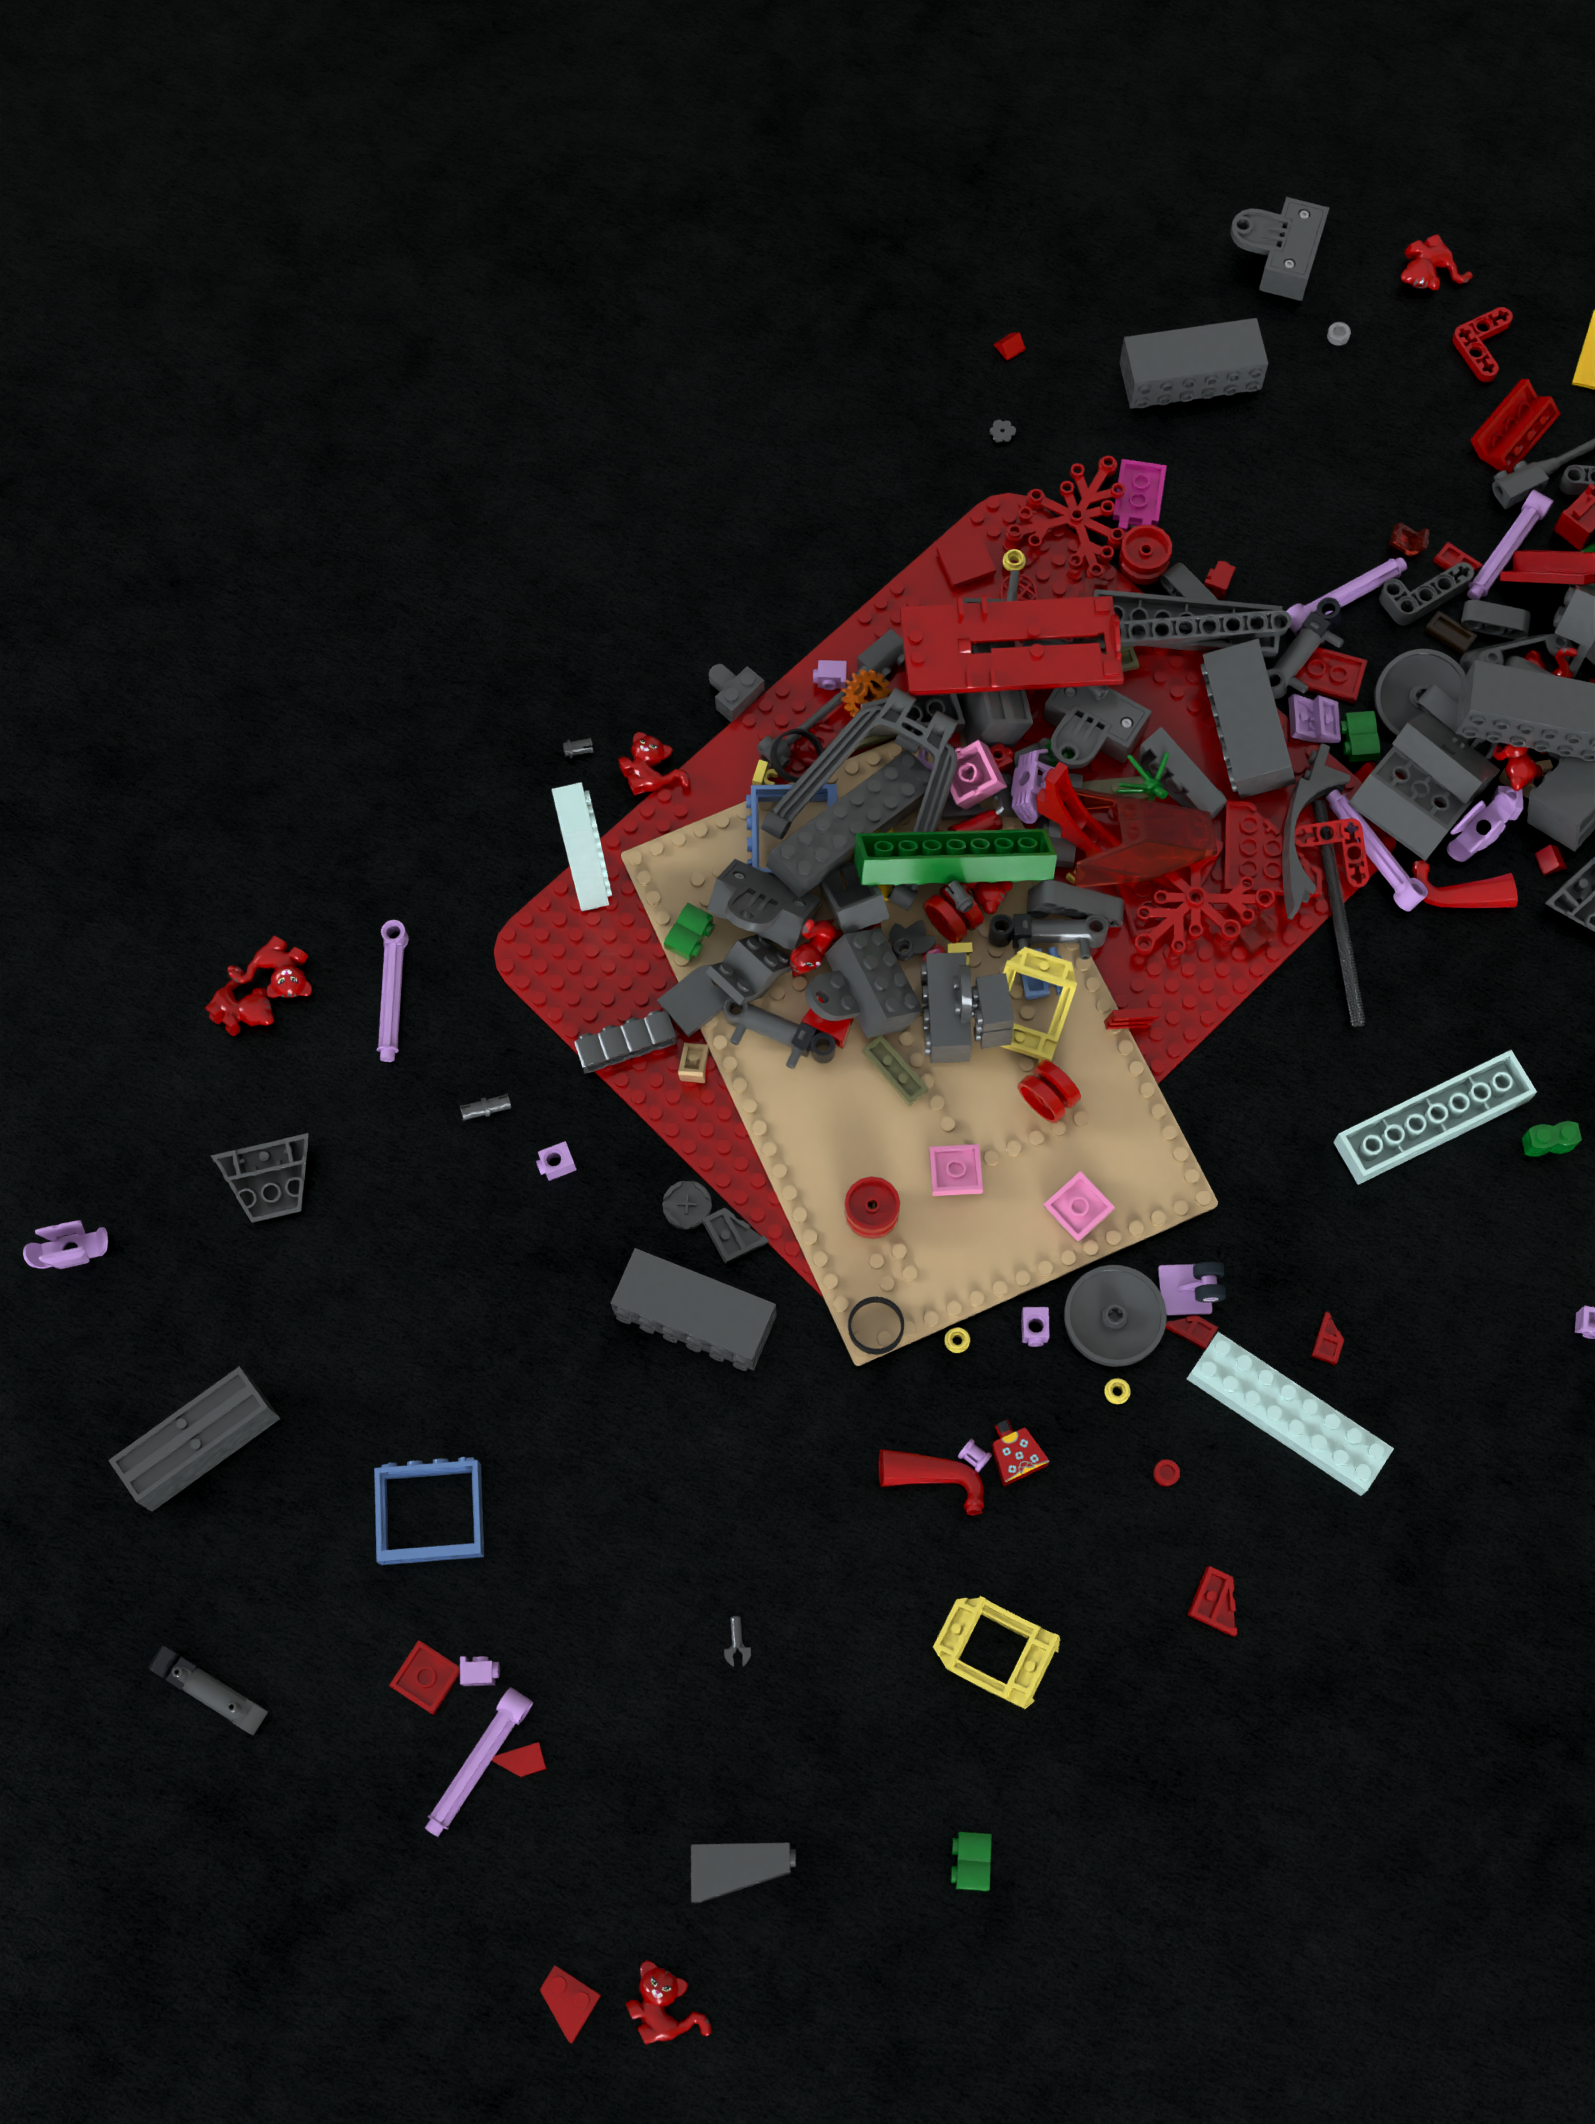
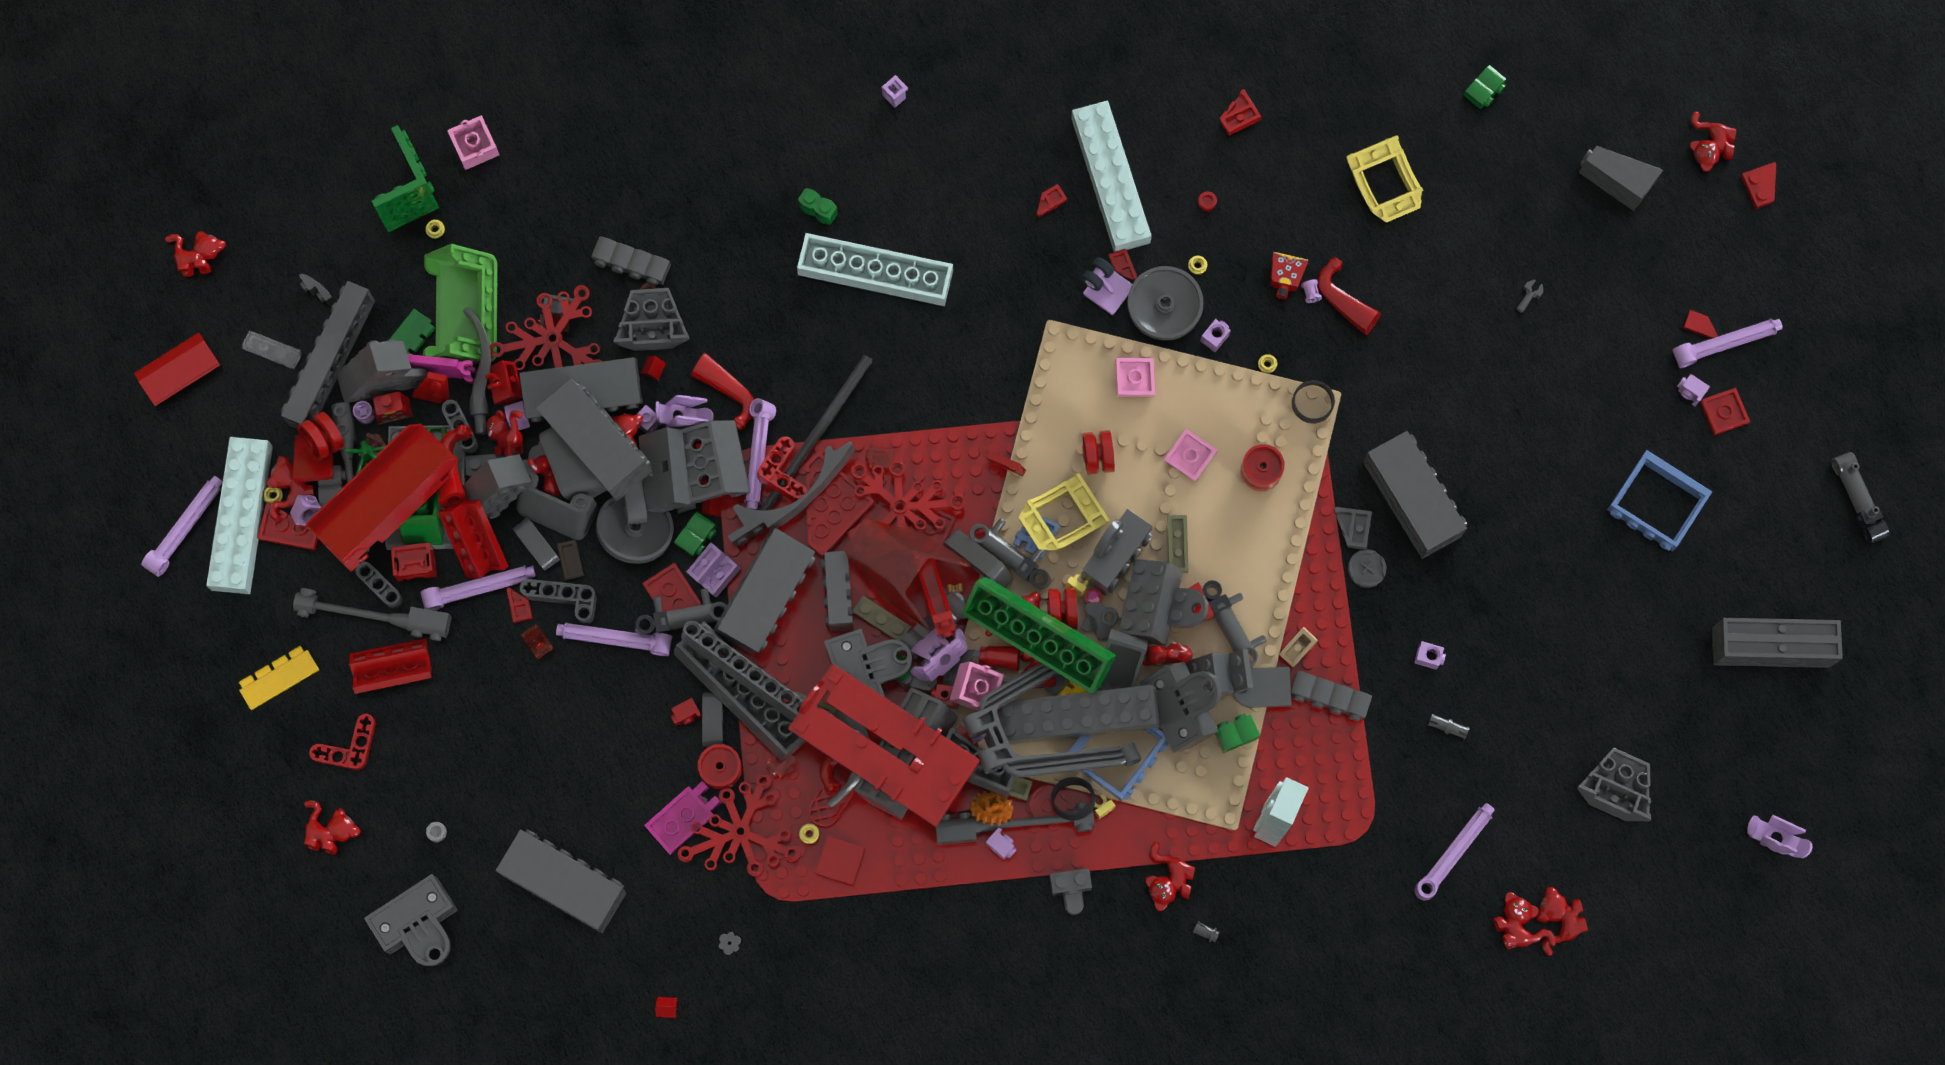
camera: 145 degrees left, 5 degrees up
dark grey pin [945,880,974,913] -> none
dark grey piece [971,973,1014,1049] -> none
green plant [1116,752,1169,811] -> none

